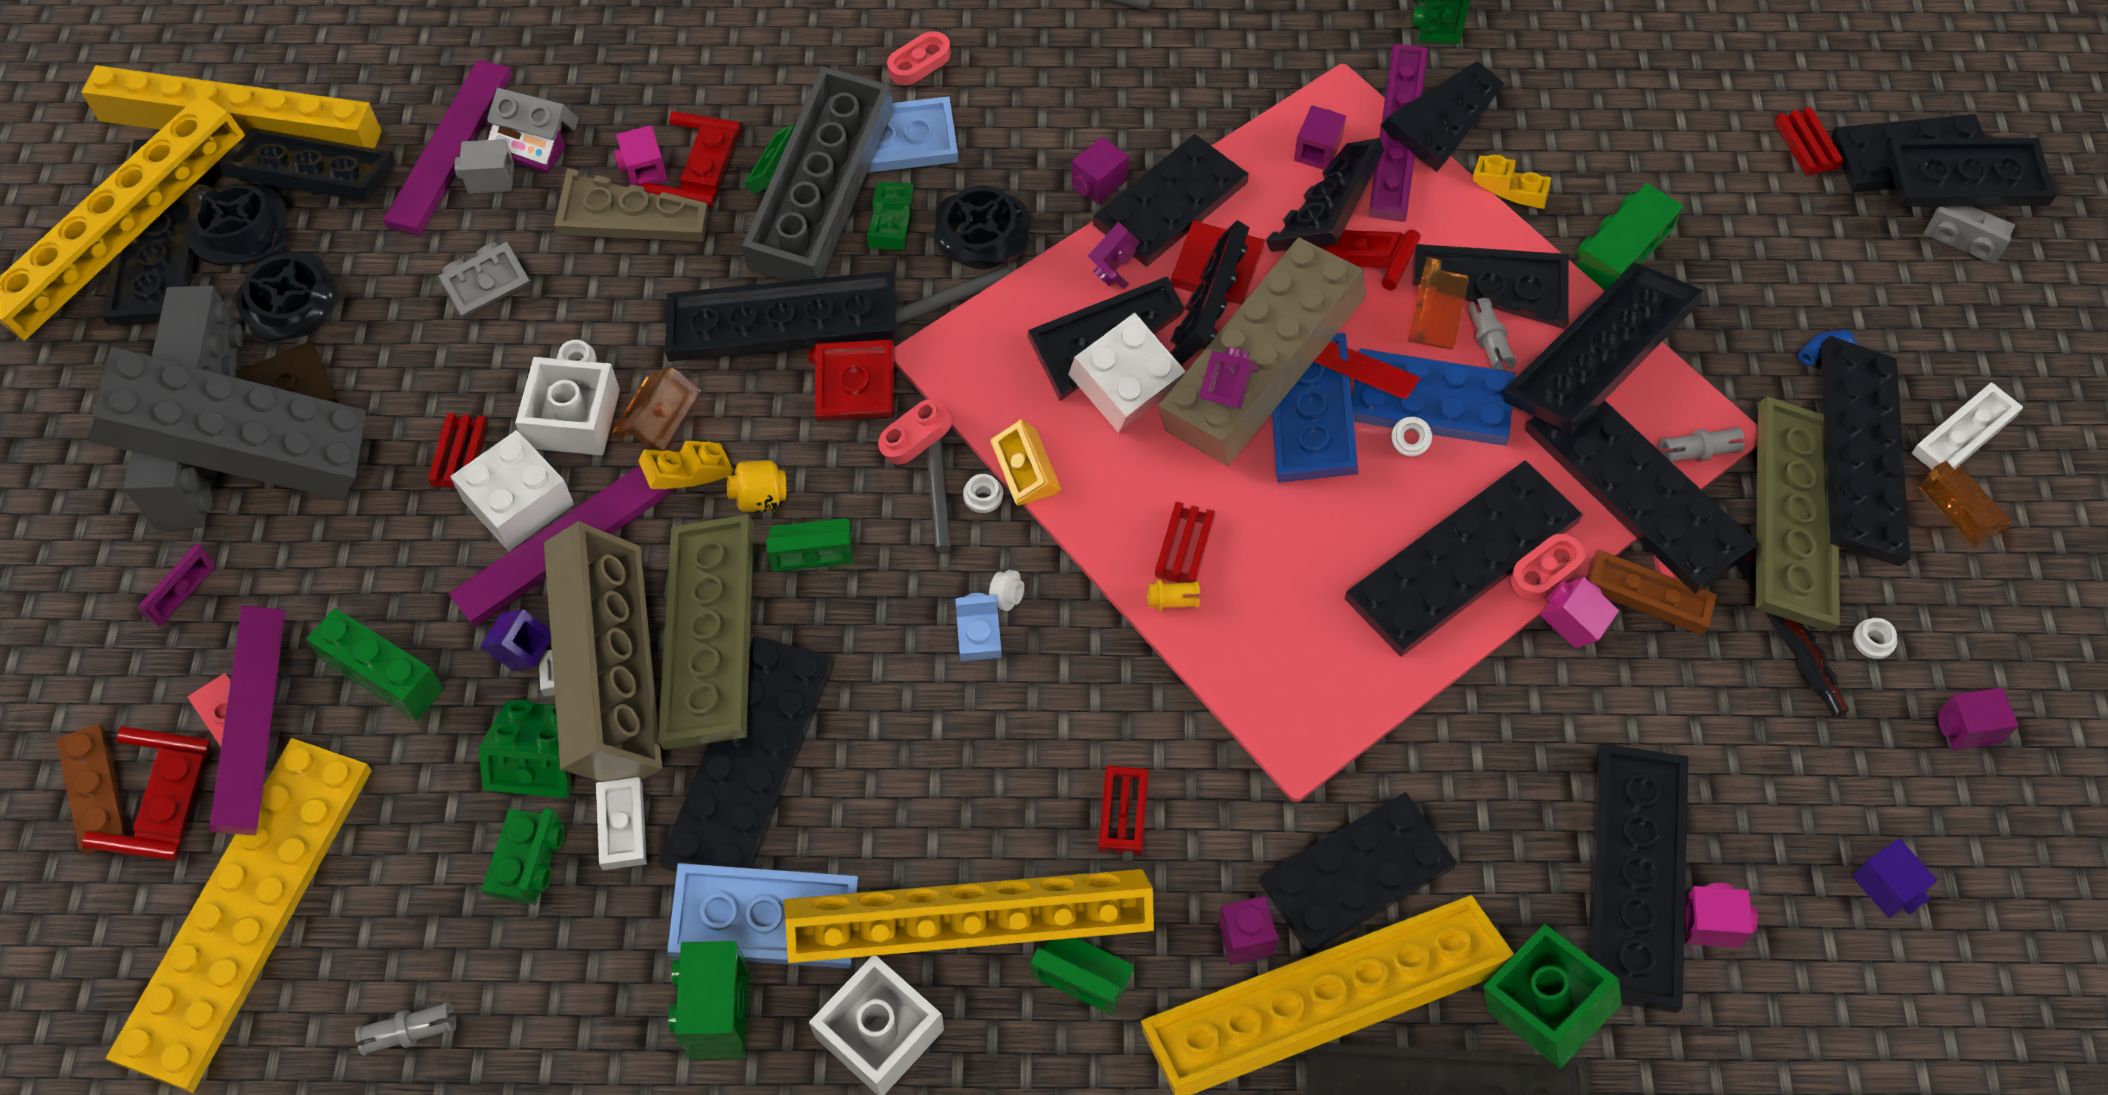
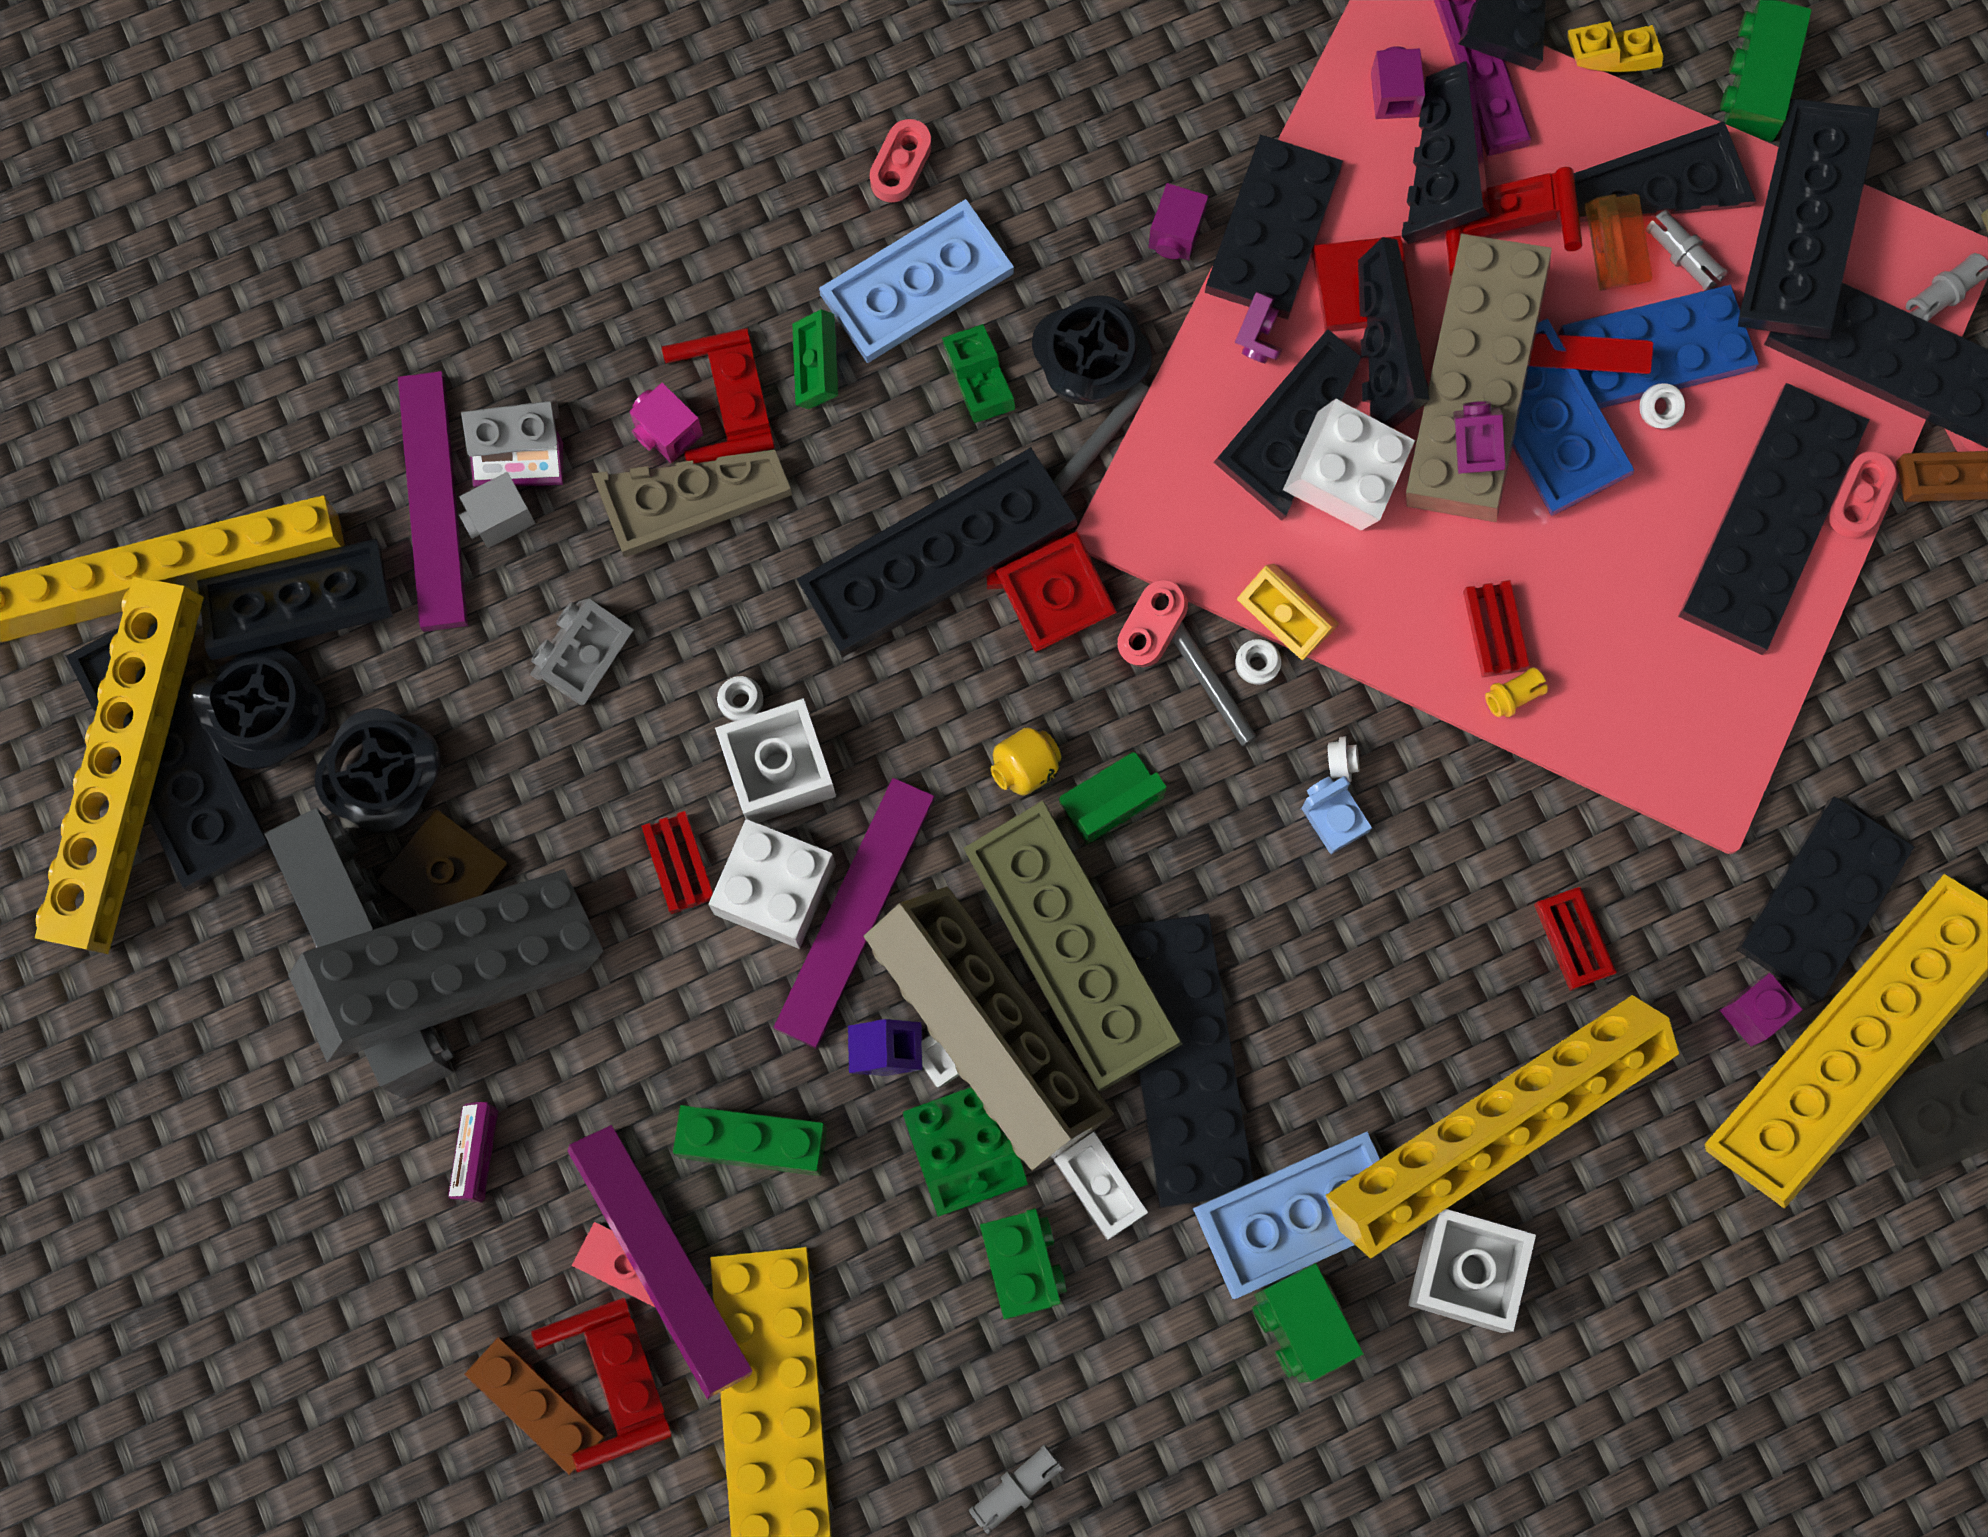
camera: 25 degrees left, 15 degrees up
clear orange panel [612,366,701,451] -> none
yellow slope [638,441,733,489] -> none
dark grey brick [742,66,893,281] -> none
green panel [1030,938,1134,1016] -> none
dark pink brick [1540,577,1619,649] -> none

